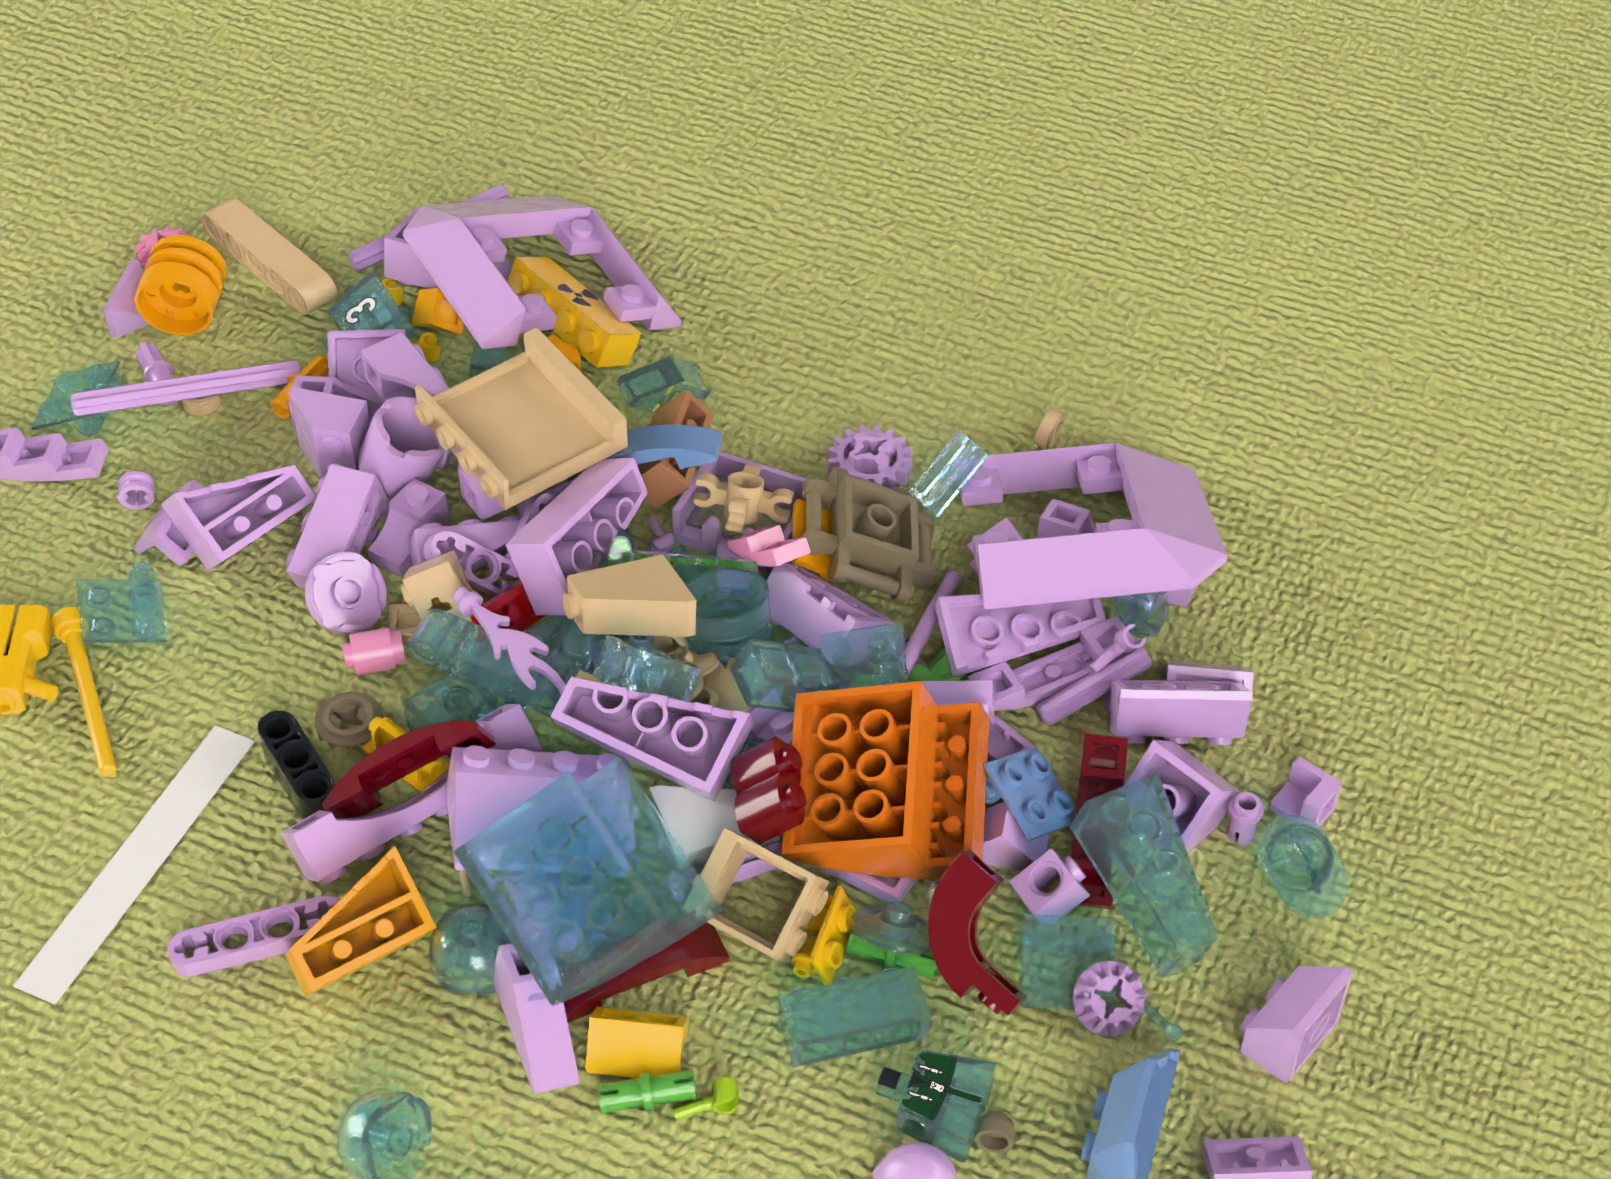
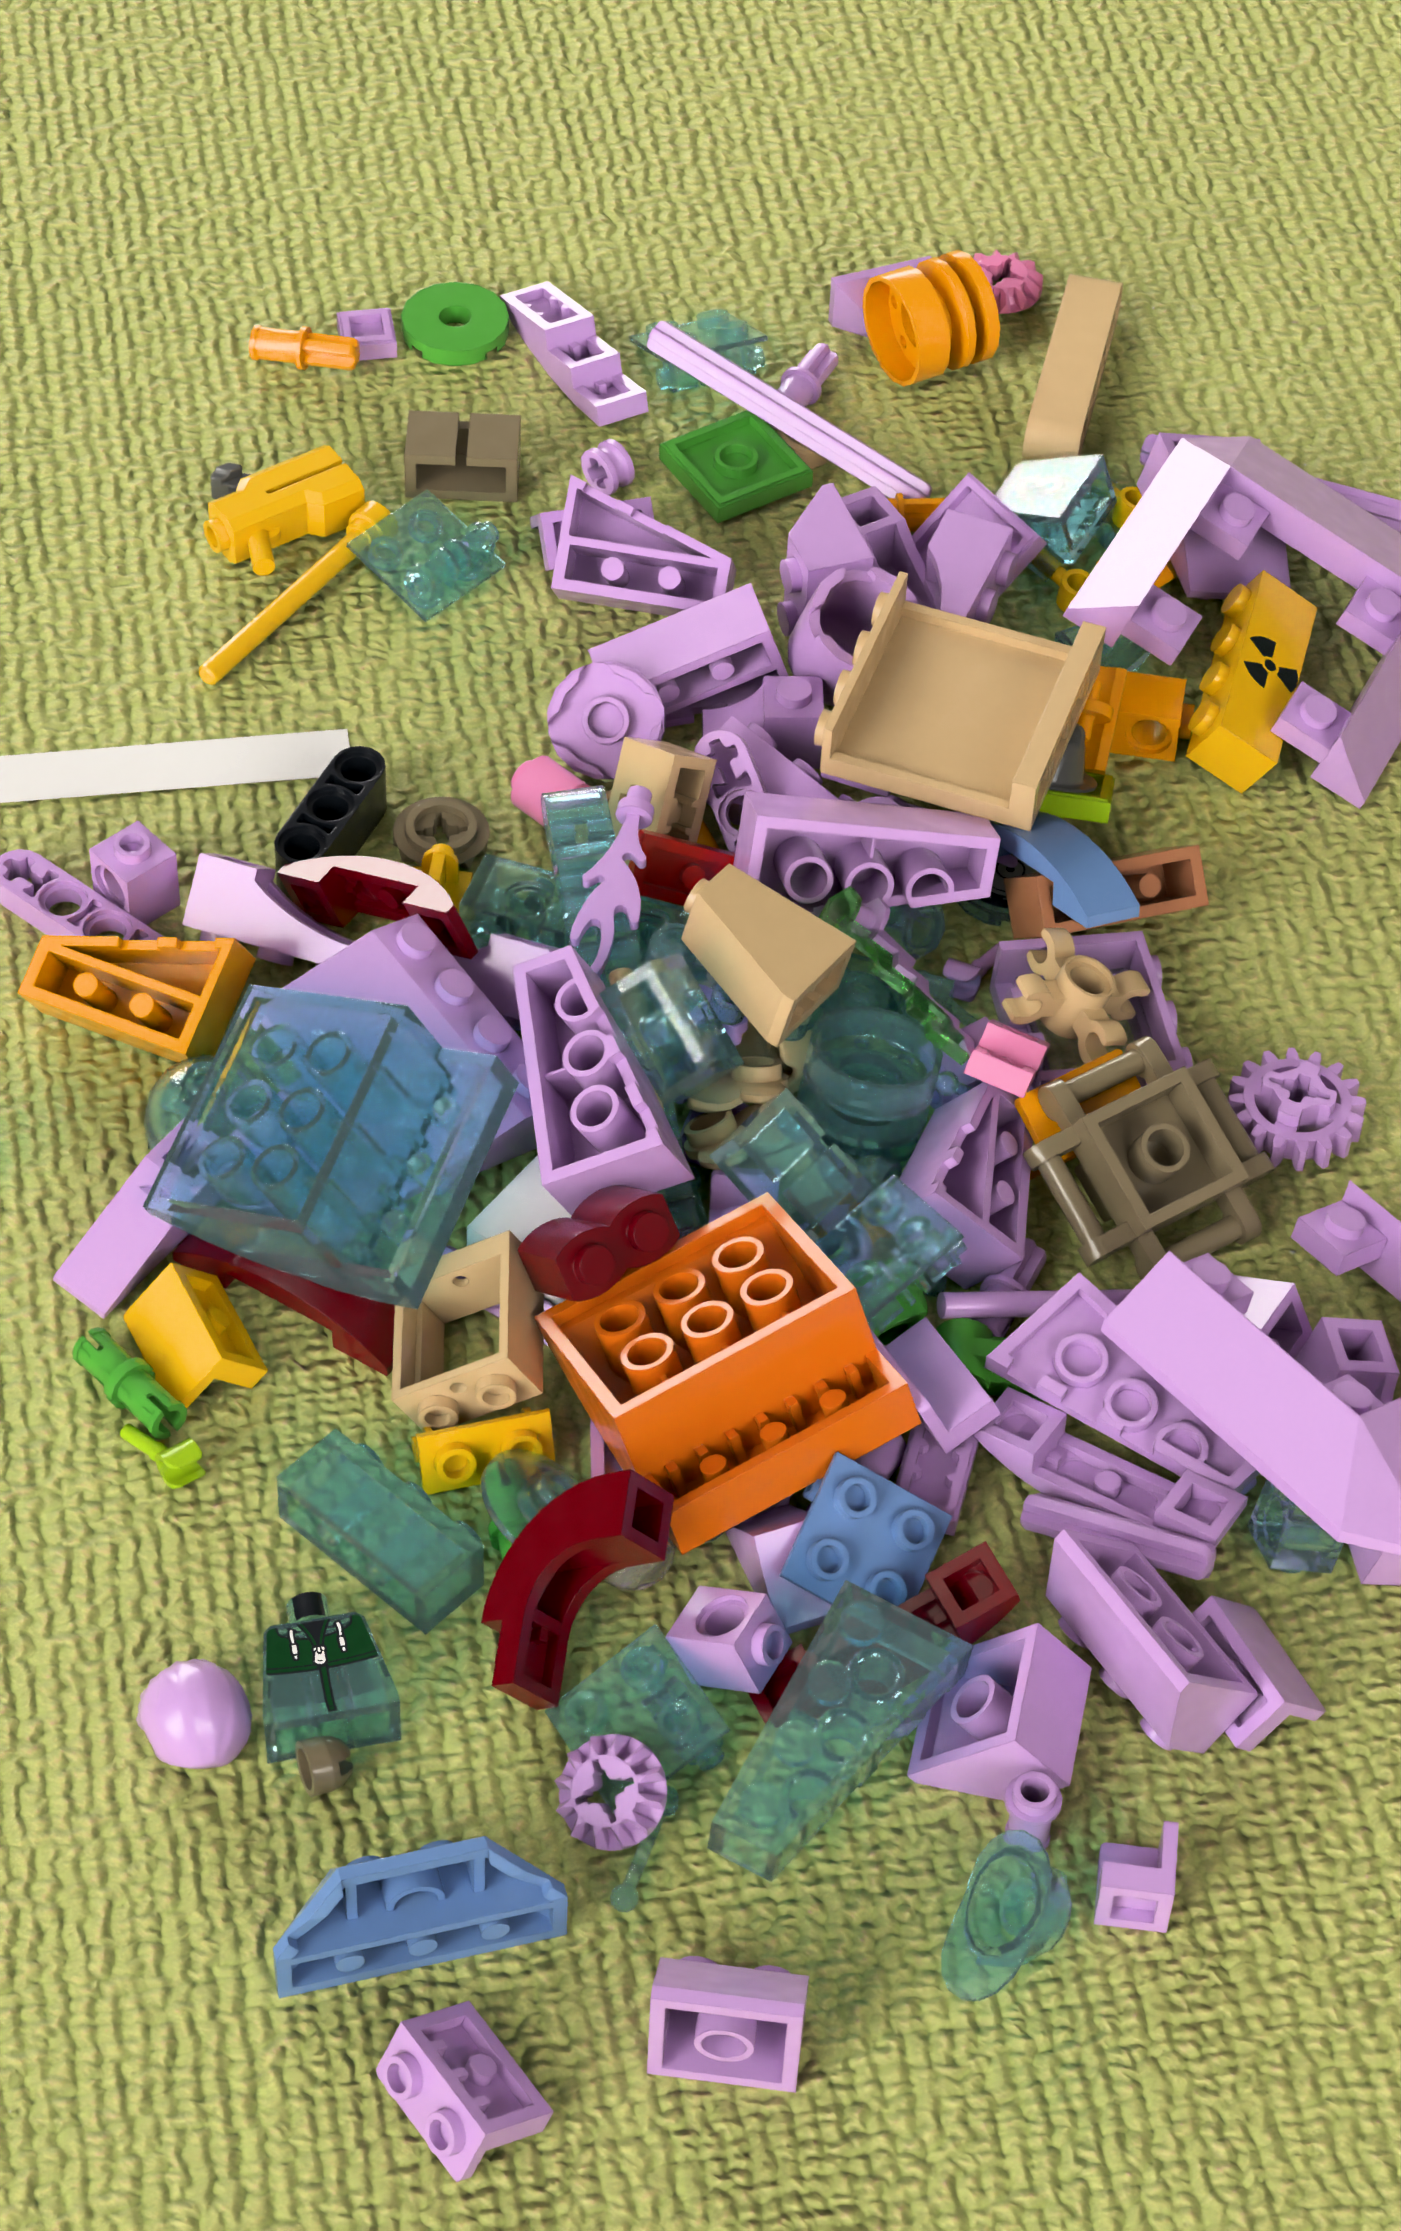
camera: 55 degrees right, 0 degrees up
clear light blue slope [616,356,713,413] -> none
clear light blue tile [909,430,989,517] -> none
lavender hand [1089,624,1146,673] -> none
none -> lavender brick [89,821,180,925]
none -> dark tan piece [404,410,521,502]
none -> bright green plate [659,410,813,523]

